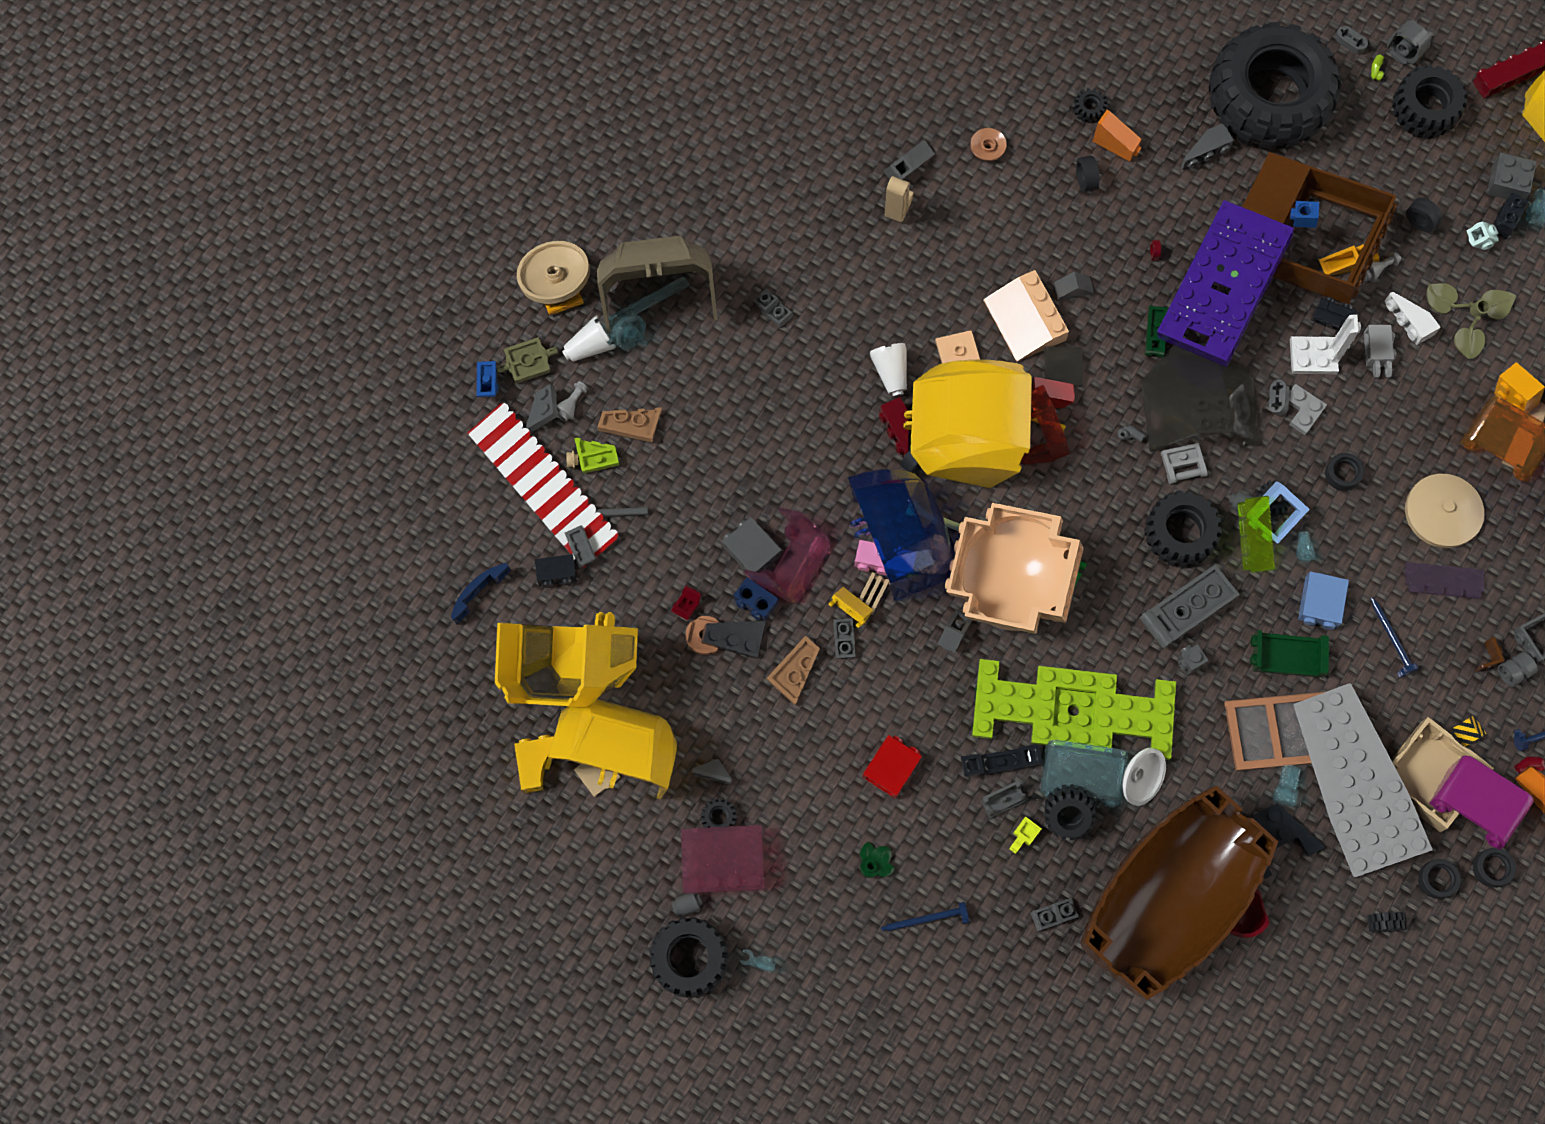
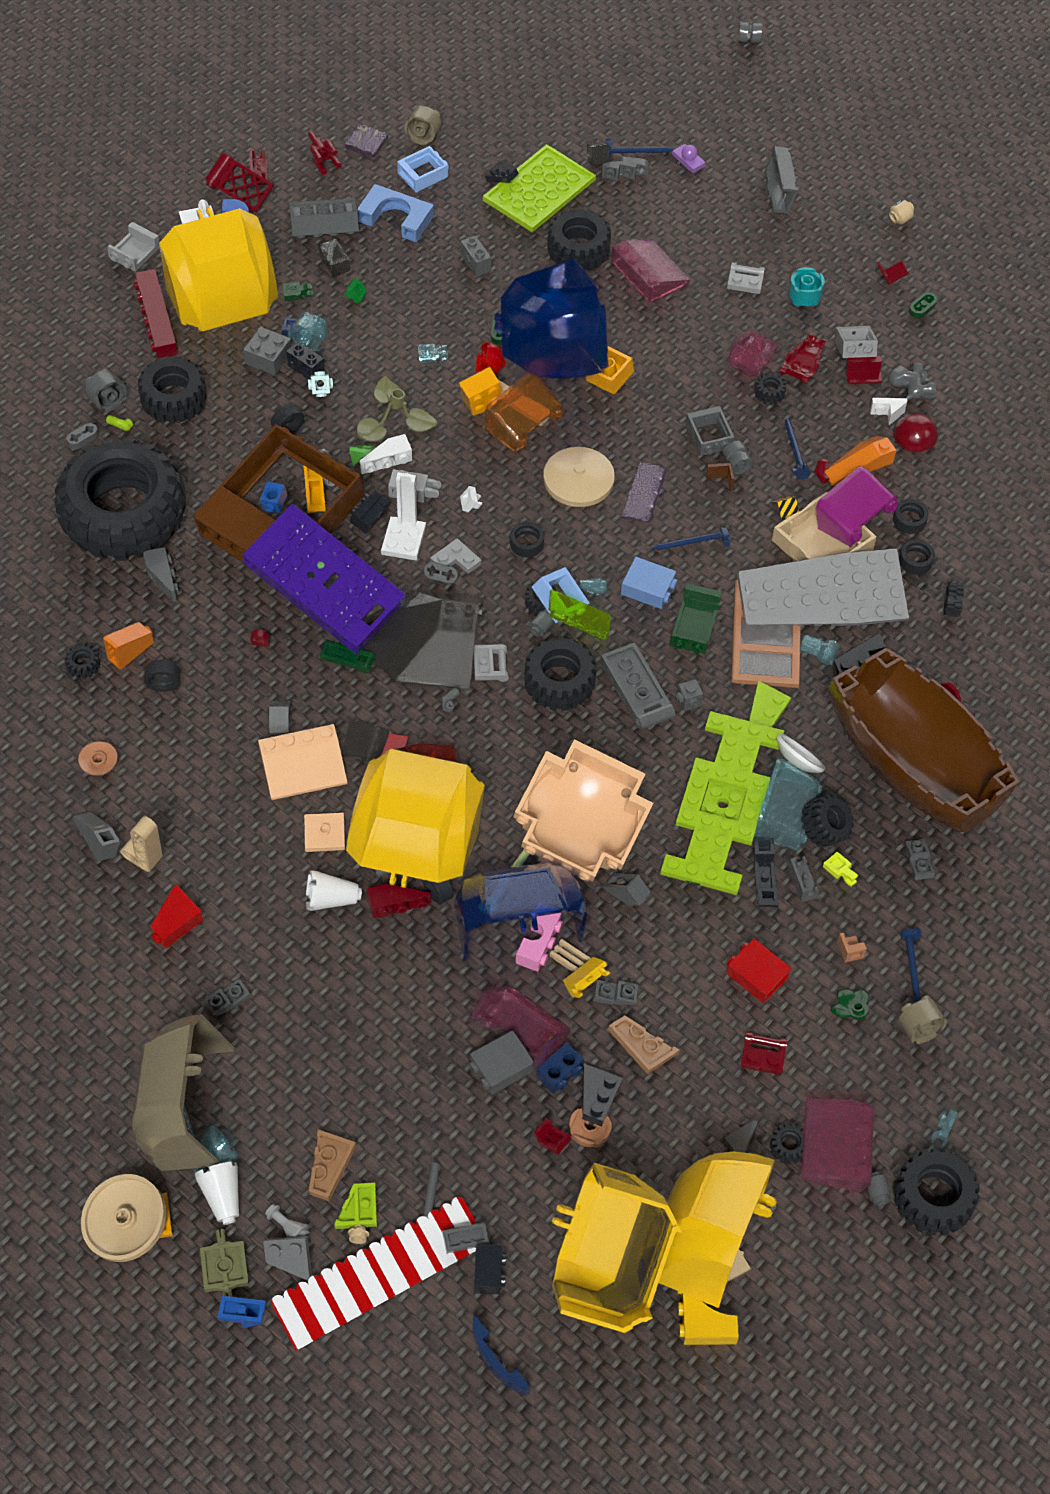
camera: 85 degrees left, 15 degrees down
none -> red slope [150,885,203,949]
none -> bright green slope [349,445,377,467]
none -> white tile [460,486,482,512]
none -> dark red plate [741,1031,787,1075]
none -> lime wing [749,681,791,727]
none -> nougat panel [837,933,867,963]
none -> dark tan brick [899,996,947,1044]

